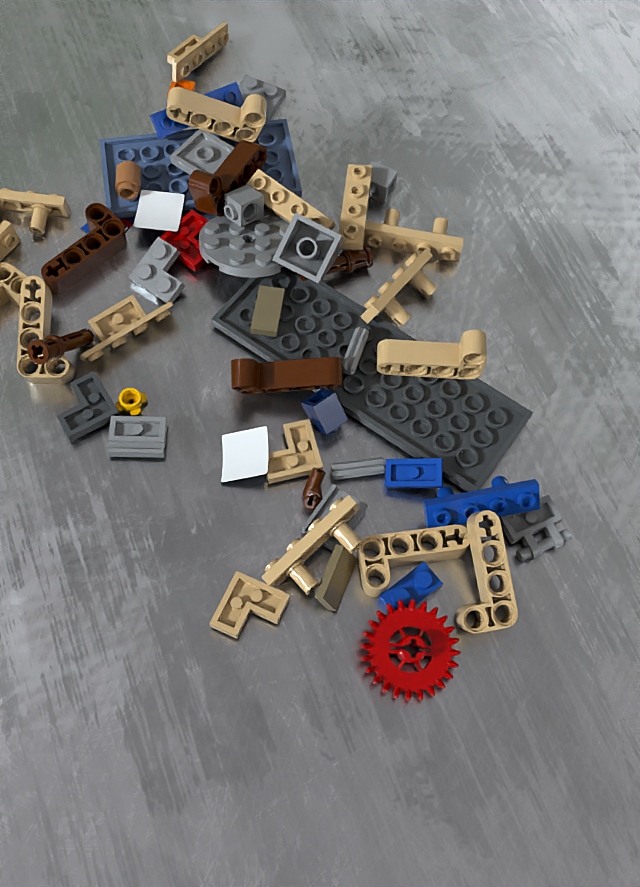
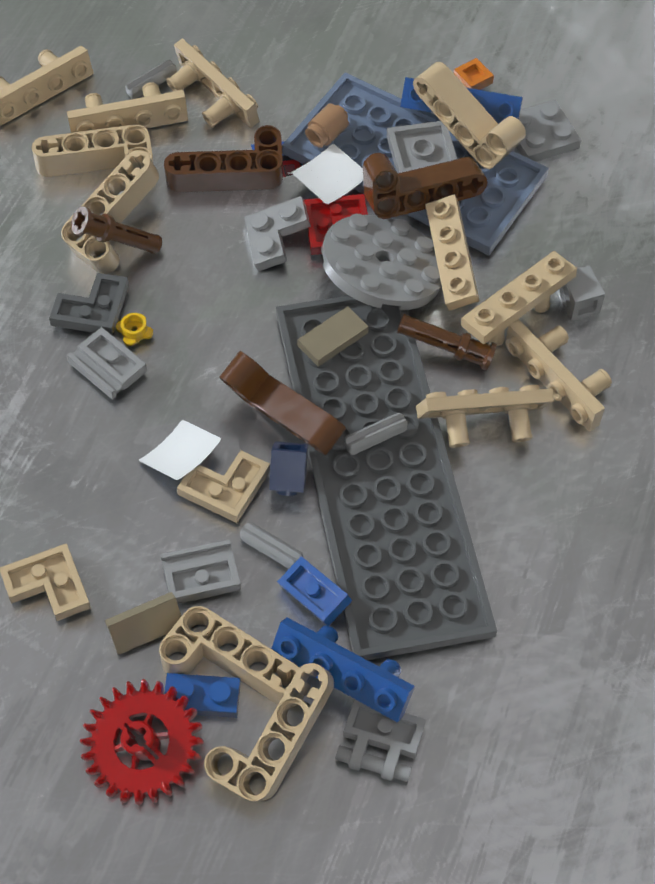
camera: 45 degrees right, 5 degrees down
tan bracket [80,294,174,363] -> none
tan bracket [167,22,229,83] -> none
light grey brick [224,184,264,227] -> none
tan plate [261,495,363,595] -> none
light grey slope [272,212,345,284] -> none
reddish brown arm [303,467,326,510] -> none
tan beam [377,329,487,380] -> none

